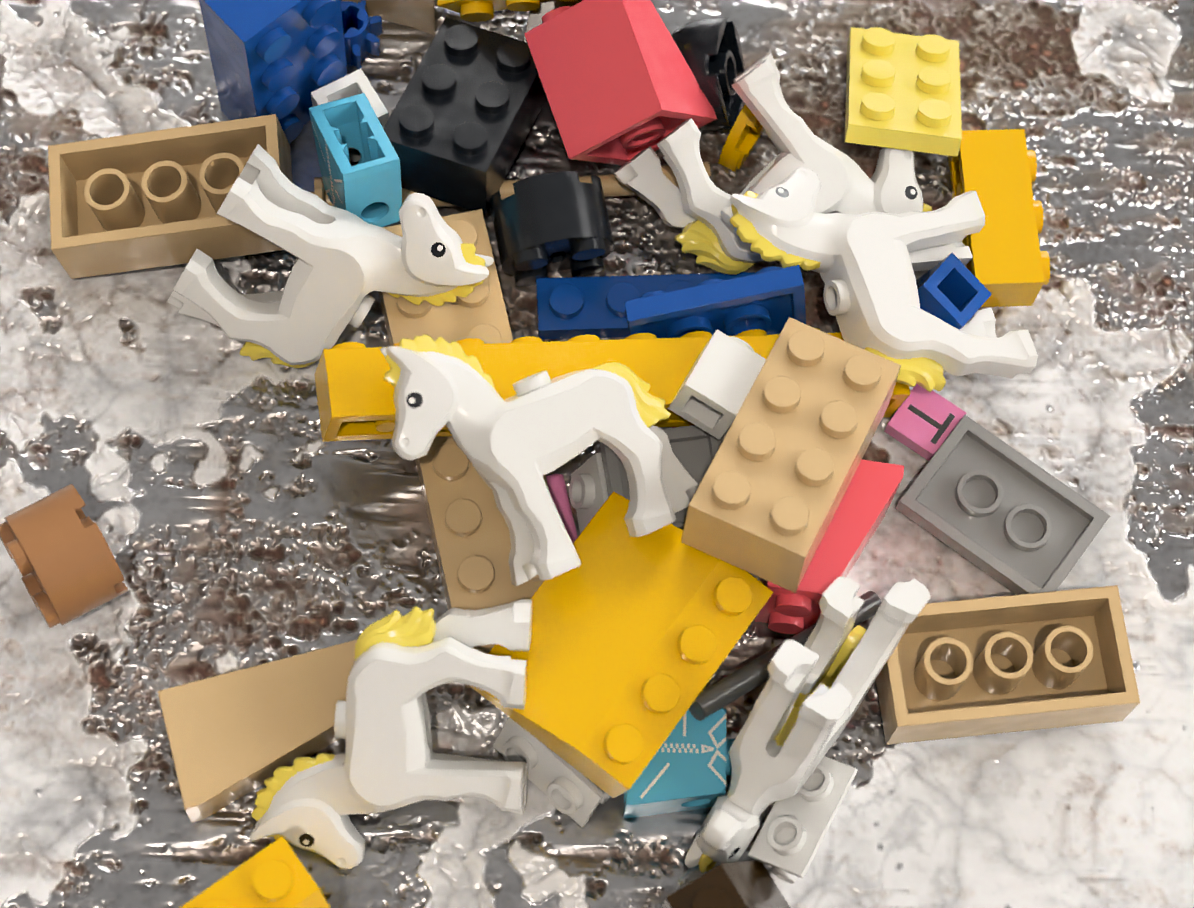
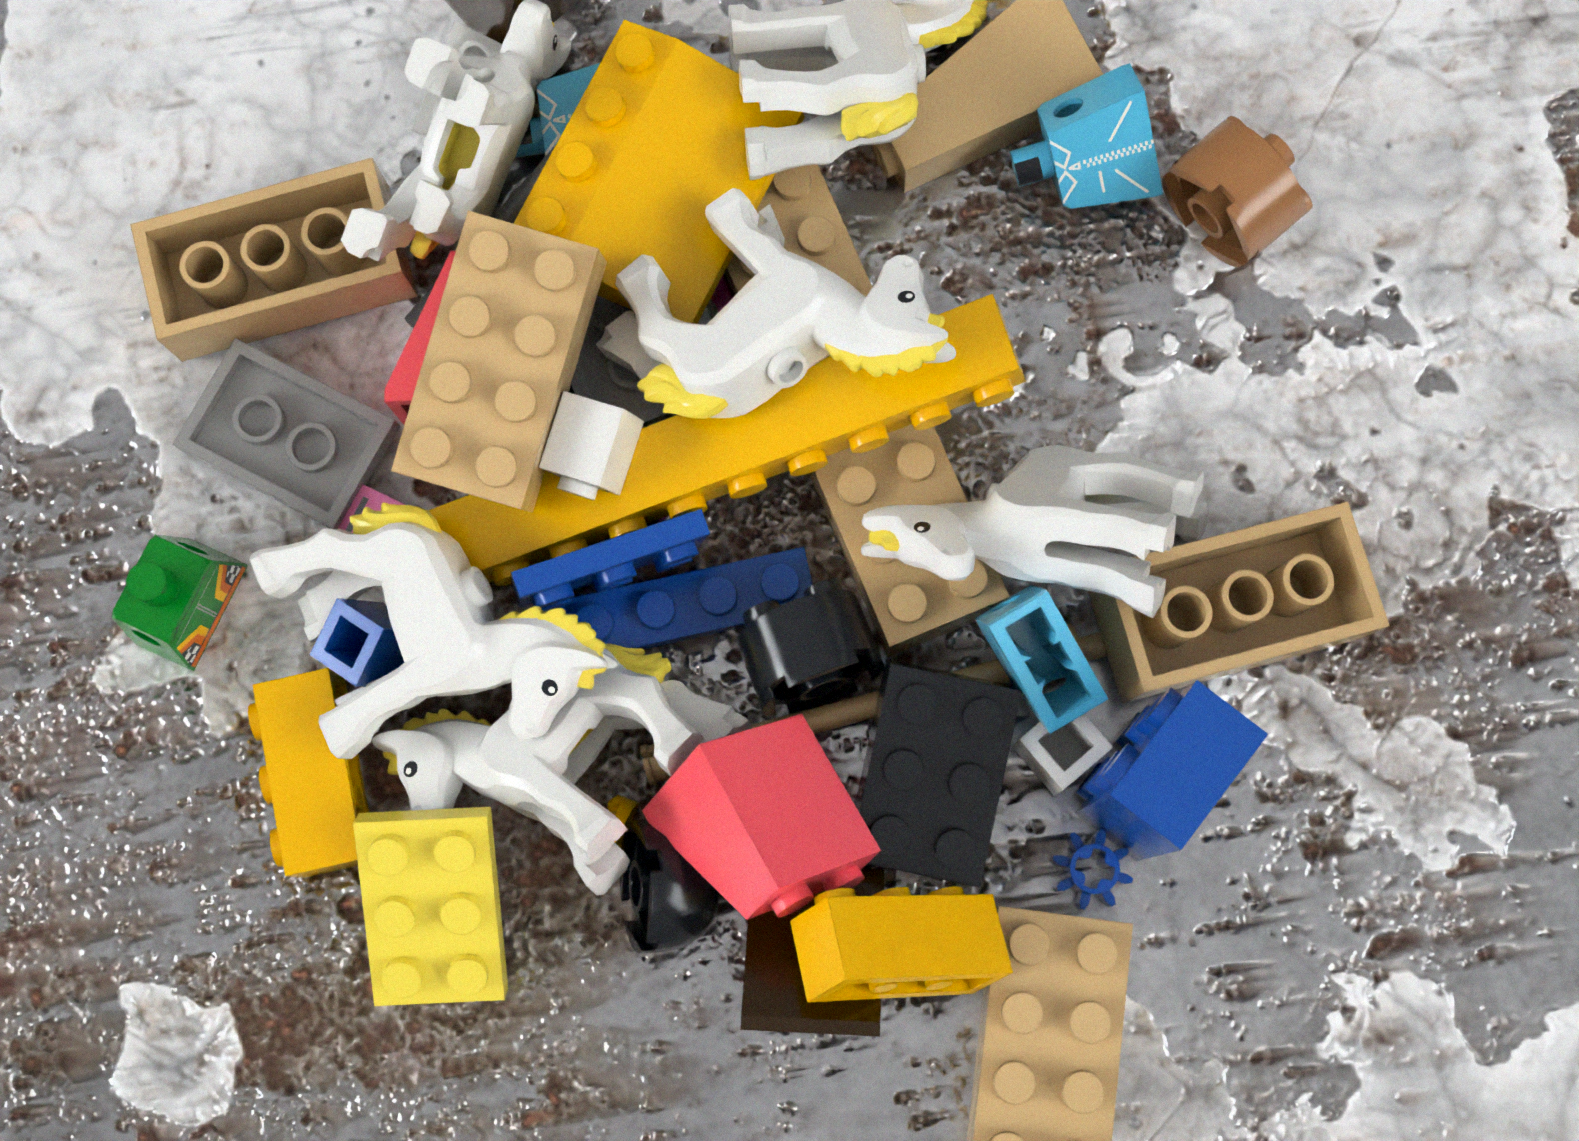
camera: 175 degrees left, 10 degrees up
none -> green torso [112,534,248,671]
none -> medium azure torso [1009,63,1163,209]

